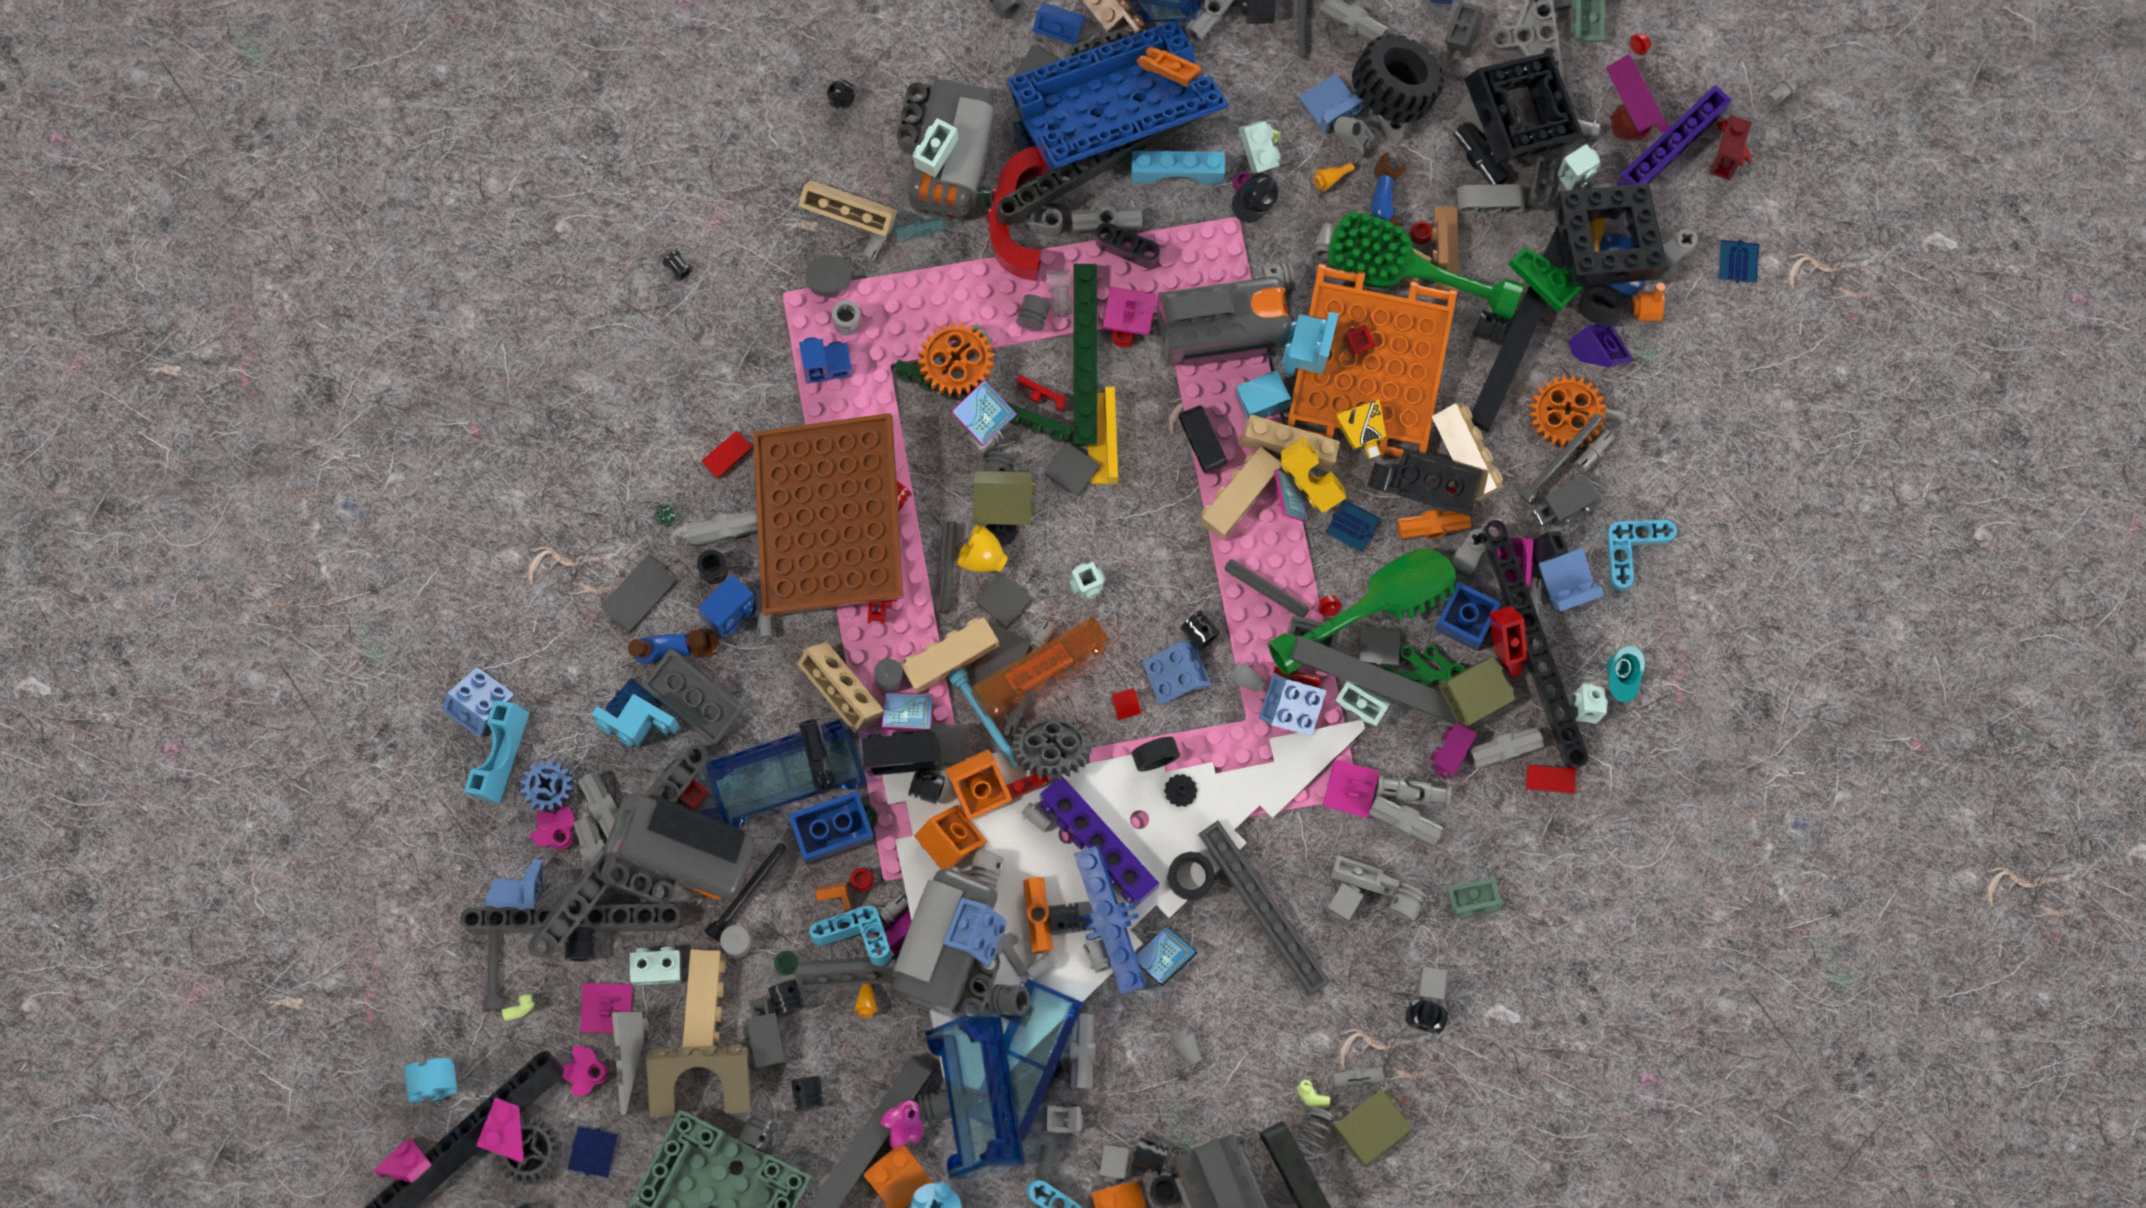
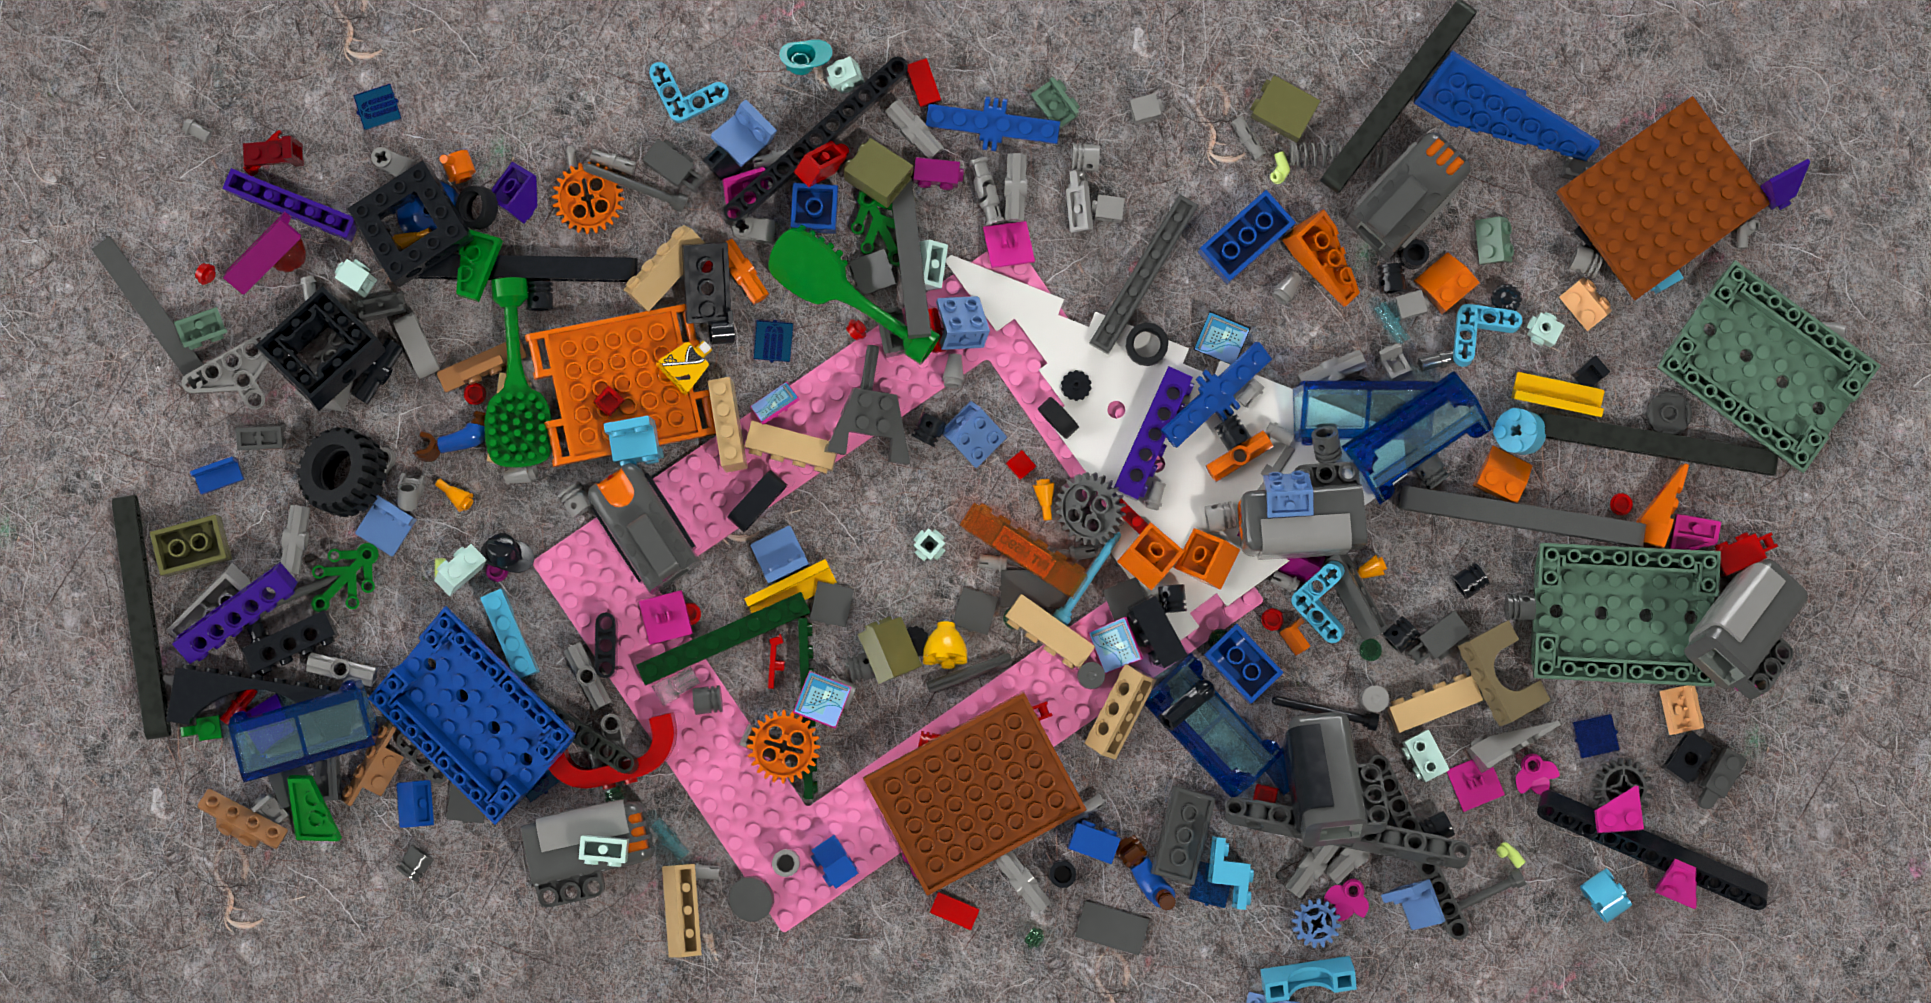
camera: 115 degrees left, 10 degrees up
black gear [826,79,855,109] -> none
dark pink plate [880,1100,923,1148] -> none
orange hinge [1137,47,1202,88] -> none
medium azure piece [1235,371,1292,420] -> none
yellow arch [1280,436,1346,513] -> none
black gear [1405,999,1449,1034] -> none
none -> green plant [311,543,379,612]
none -> medium blue bracket [750,526,810,585]
none -> dark grey wing [824,388,910,465]
none -> blue hinge [926,96,1061,151]
none -> light orange cone [1032,478,1054,521]
none -> blue brick [1198,190,1296,285]
none -> orange wedge [1282,209,1360,307]
none -> clear light blue pin [1373,301,1410,345]

